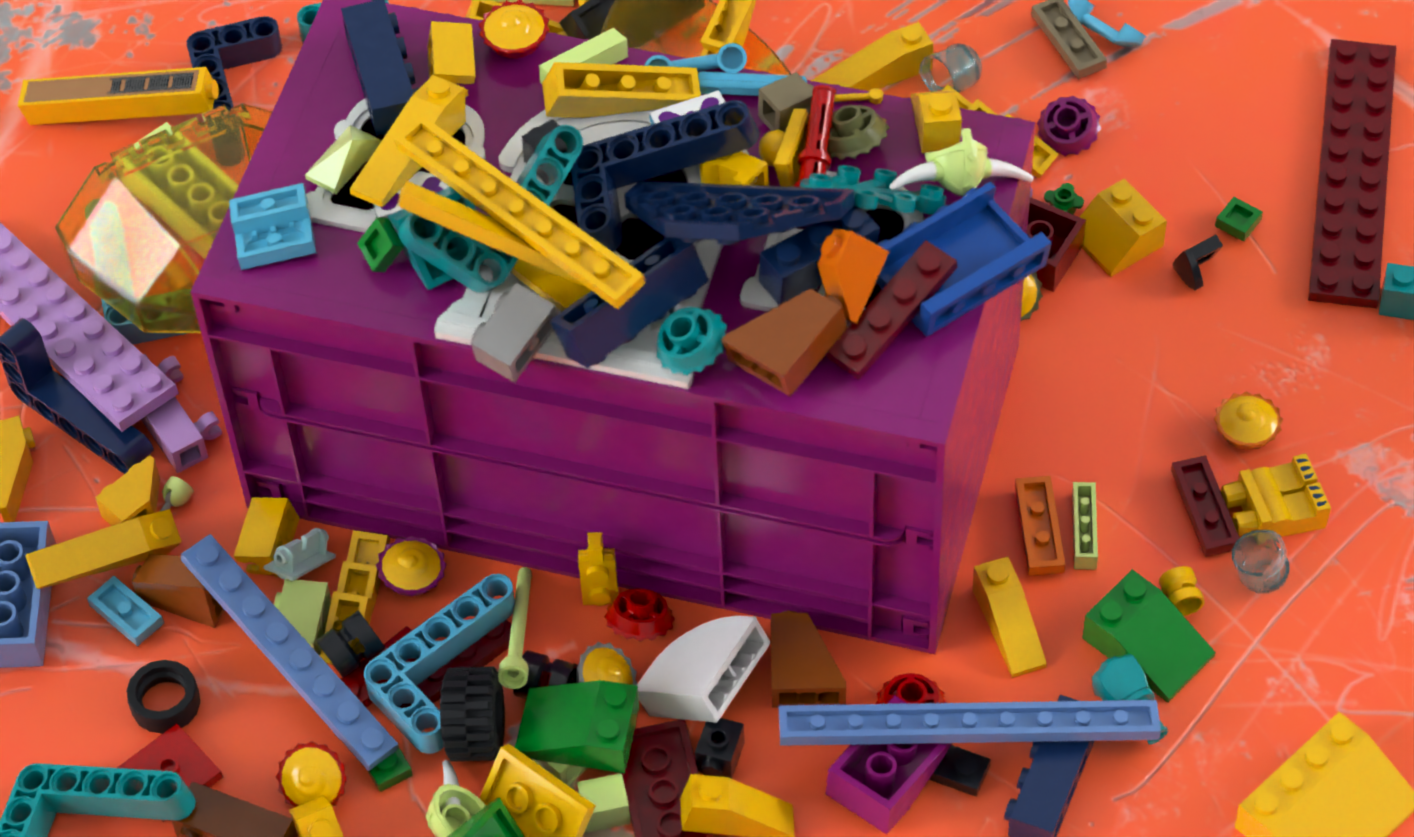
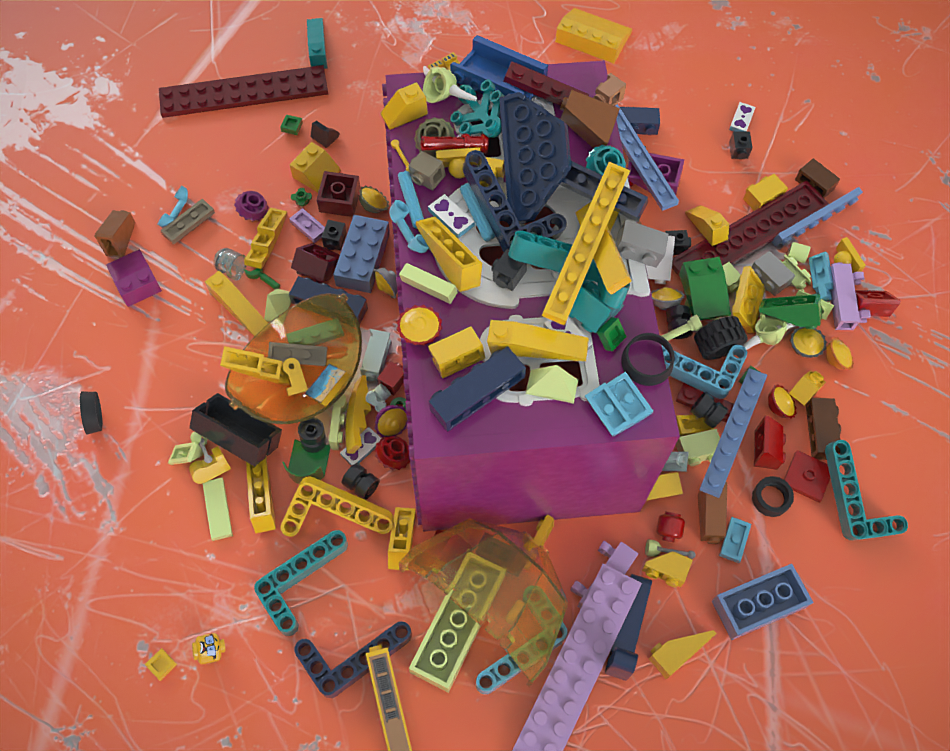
camera: 115 degrees left, 10 degrees up
yellow slope [25,509,182,590] -> none
orange slope [817,229,889,324] -> none
none -> nougat brick [593,73,626,106]
none -> black tyre [621,333,674,386]
none -> red head [656,511,685,543]
none -> red slope [754,415,786,470]

